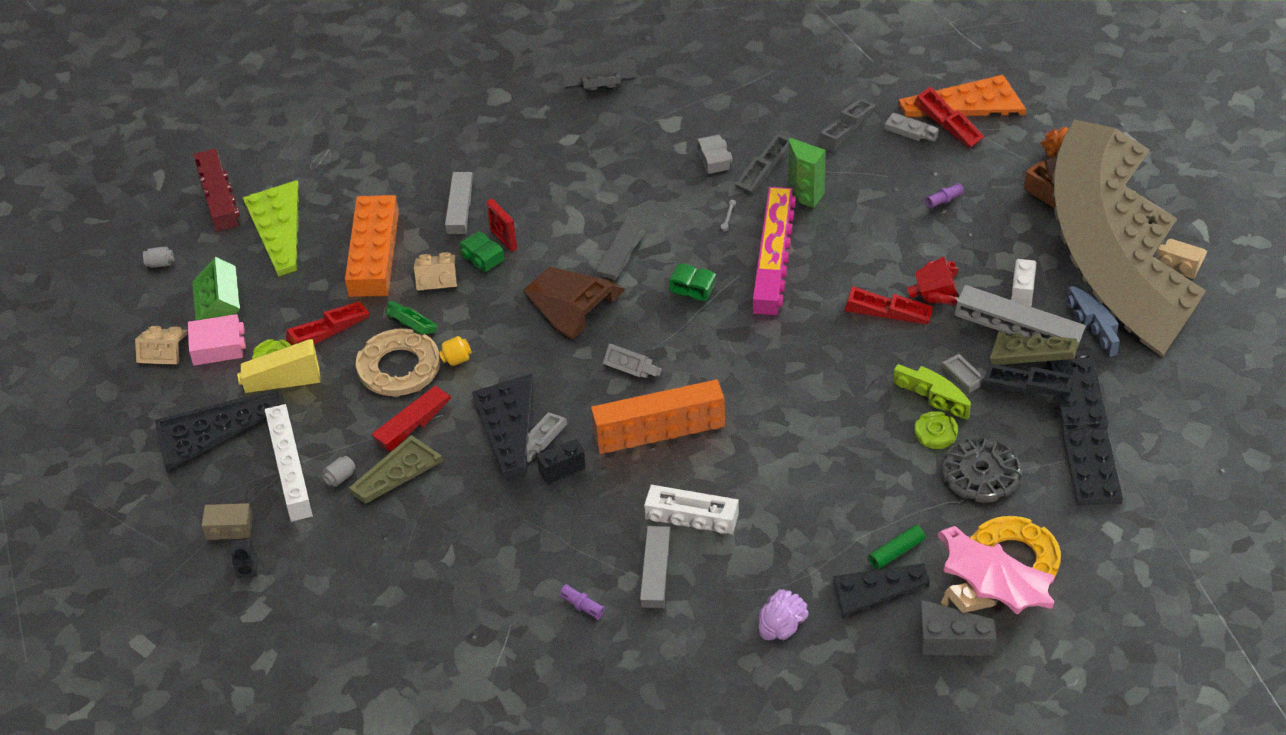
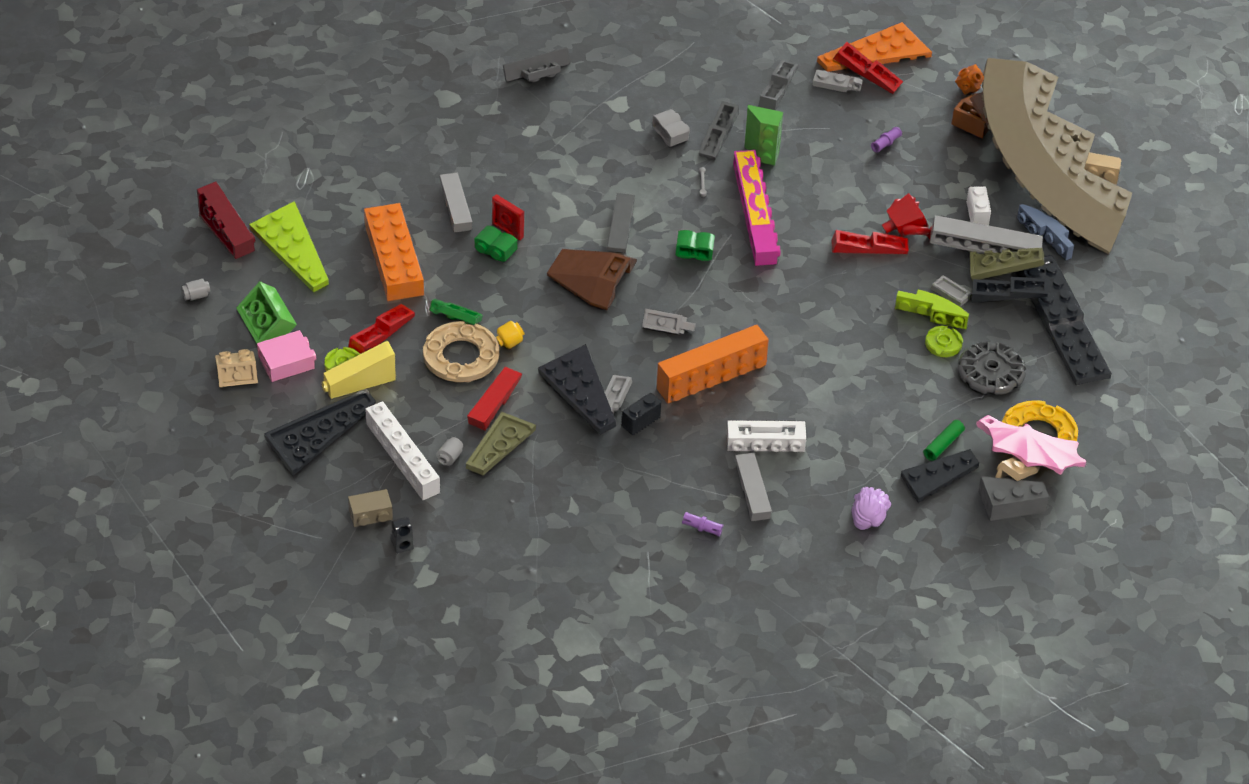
camera: 20 degrees left, 0 degrees up
tan bracket [414,252,457,290] -> none

